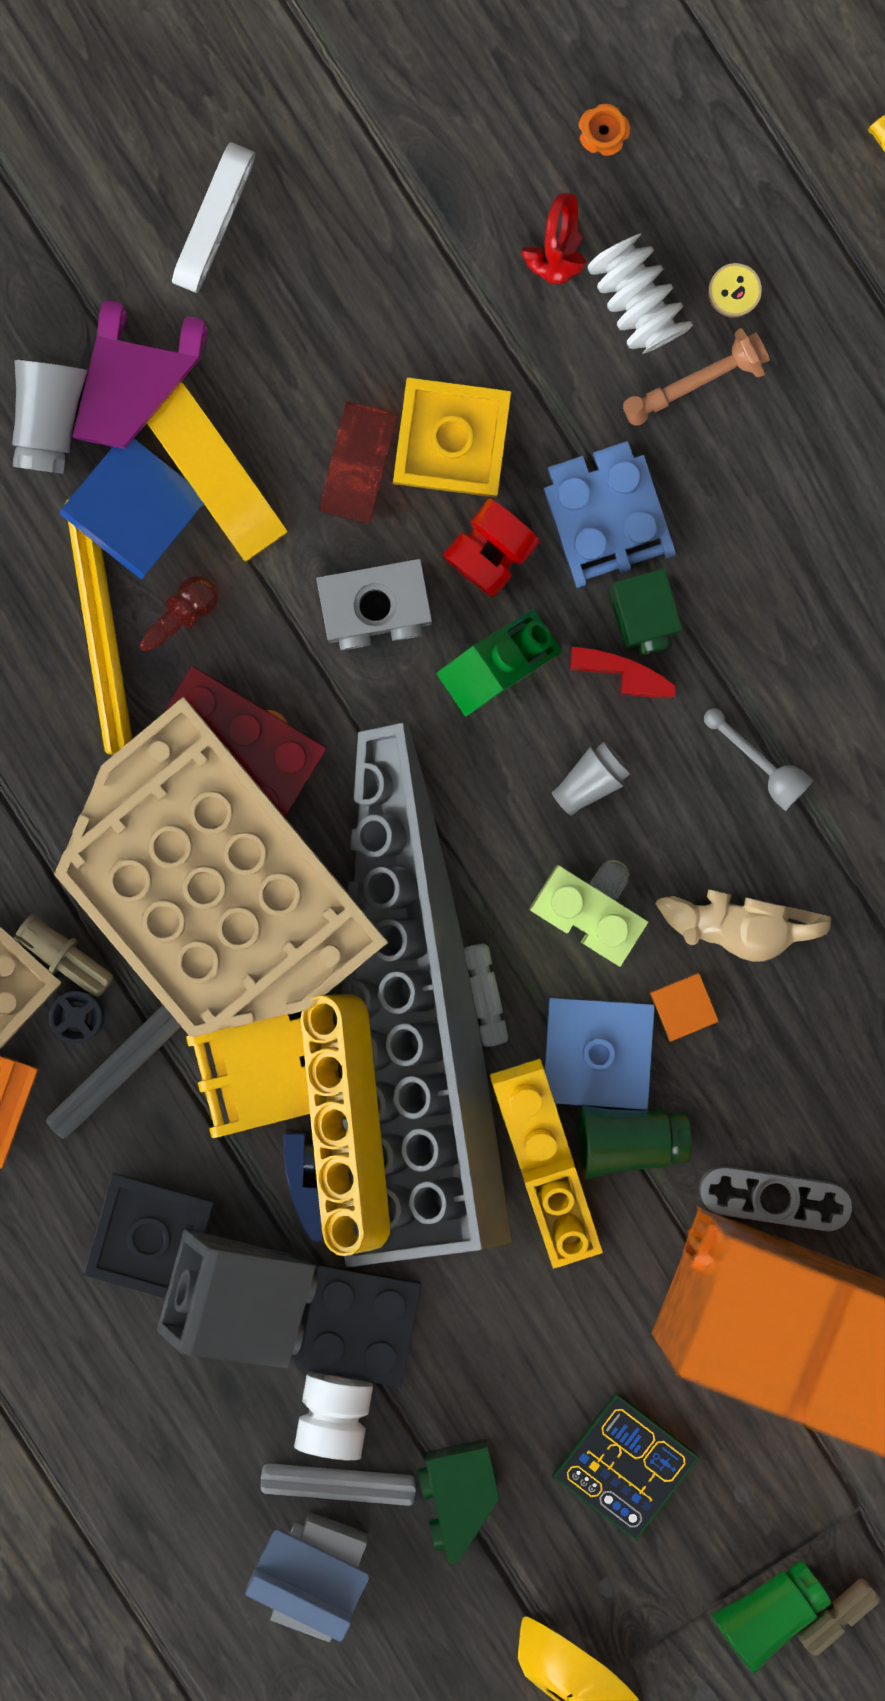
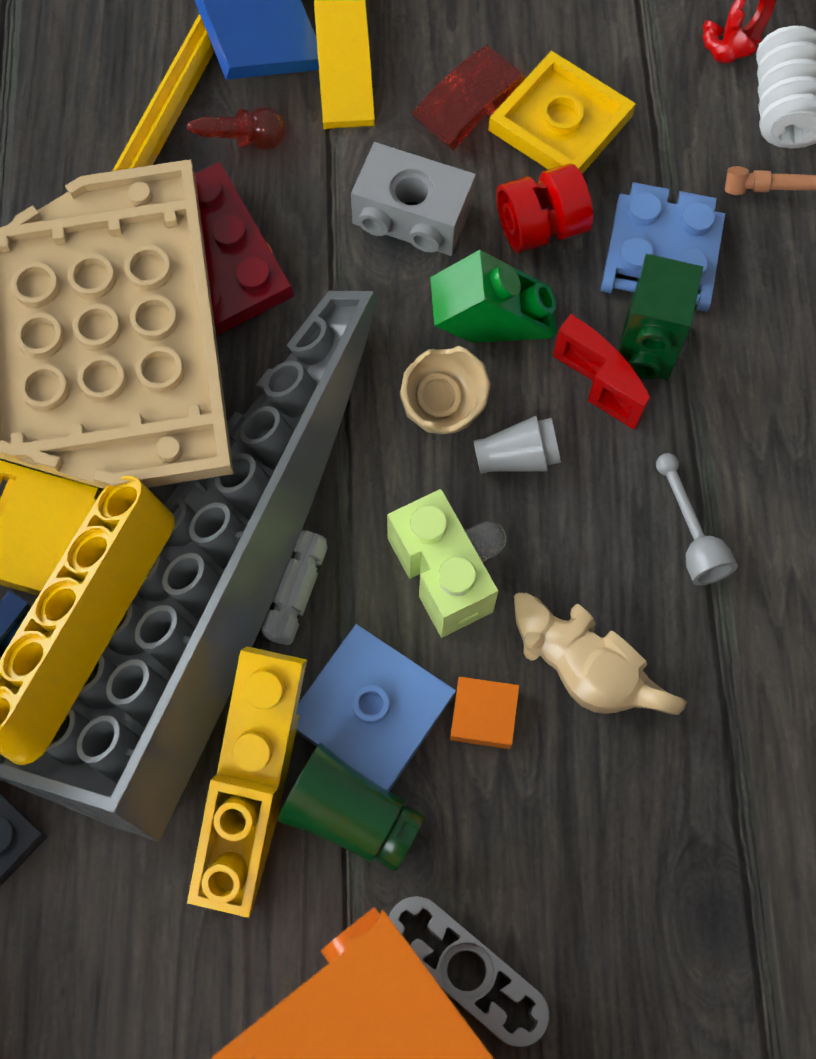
camera: 30 degrees right, 20 degrees down
none -> tan hair [400,346,491,434]

